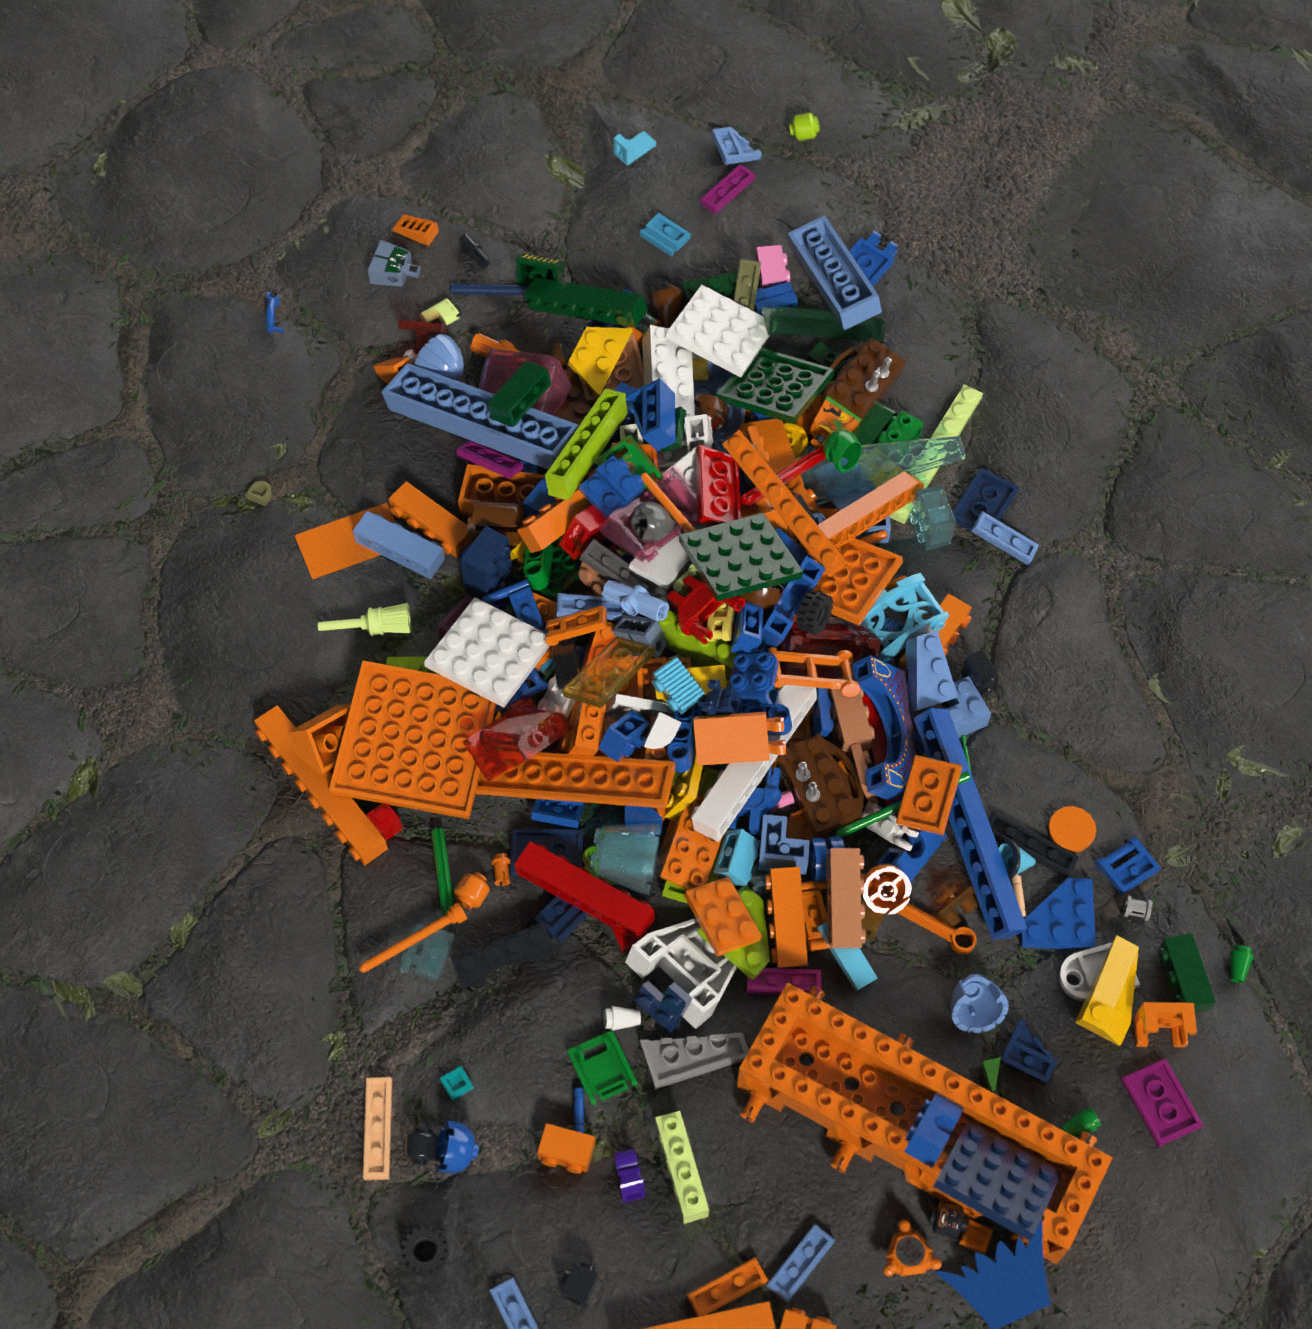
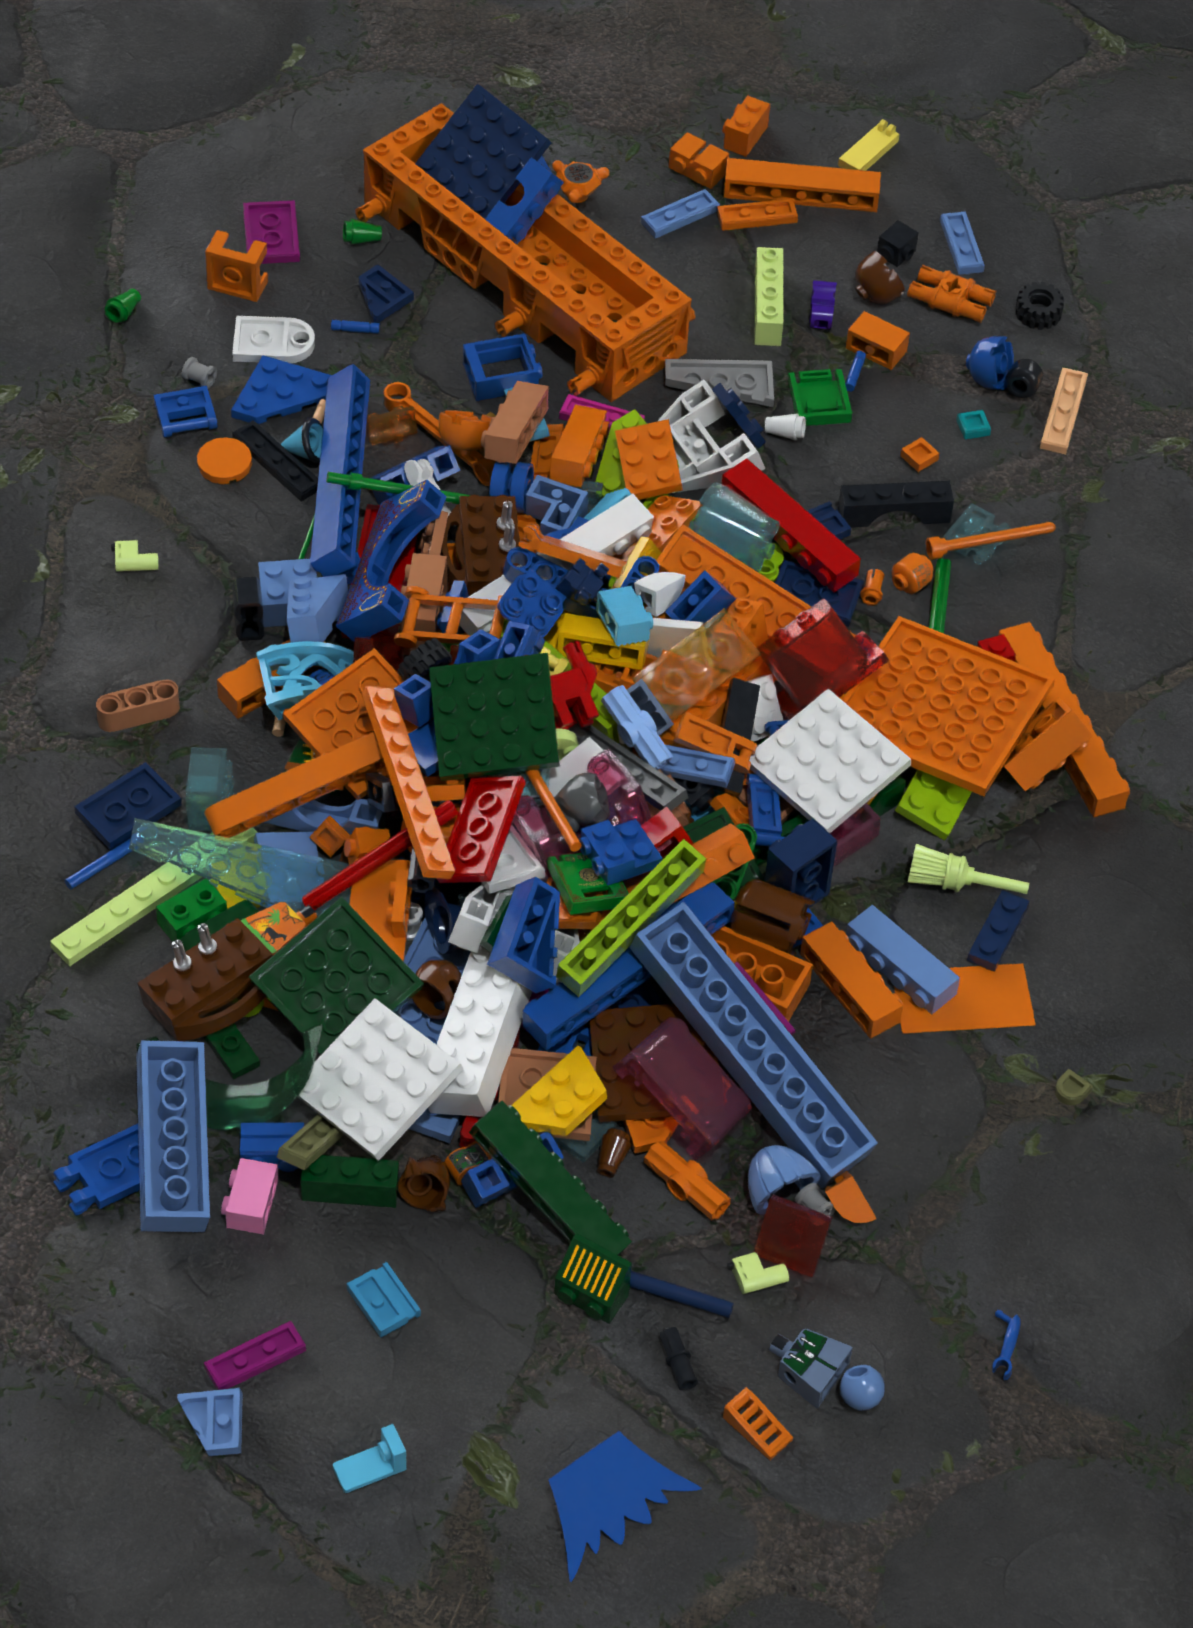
camera: 165 degrees left, 10 degrees down
dark green brick [487,361,552,427] -> none
lime head [789,112,820,141] -> none
green helmet [823,429,862,473] -> none
orange tile [896,755,962,836] -> none
medium blue hair [950,974,1009,1033] -> none
medium blue tile [971,511,1039,565] -> none
bright green piece [981,1057,1001,1093] -> none
yellow wedge [1075,935,1139,1046] -> none
dark green brick [1158,933,1216,1013] -> none
none -> blue bar [64,834,144,890]
none -> nougat beam [96,679,180,732]
none -> yellowish green piece [111,540,159,572]
none -> blue wheel [331,320,380,334]
none -> blue window [463,334,543,401]
none -> blue piece [548,1431,702,1582]
none -> medium blue piece [840,1365,885,1411]
none -> reddish brown cylinder [855,251,905,305]
none -> orange plate [900,437,940,472]
none -> orange pin [907,265,996,323]
none -> dark blue plate [967,890,1030,972]

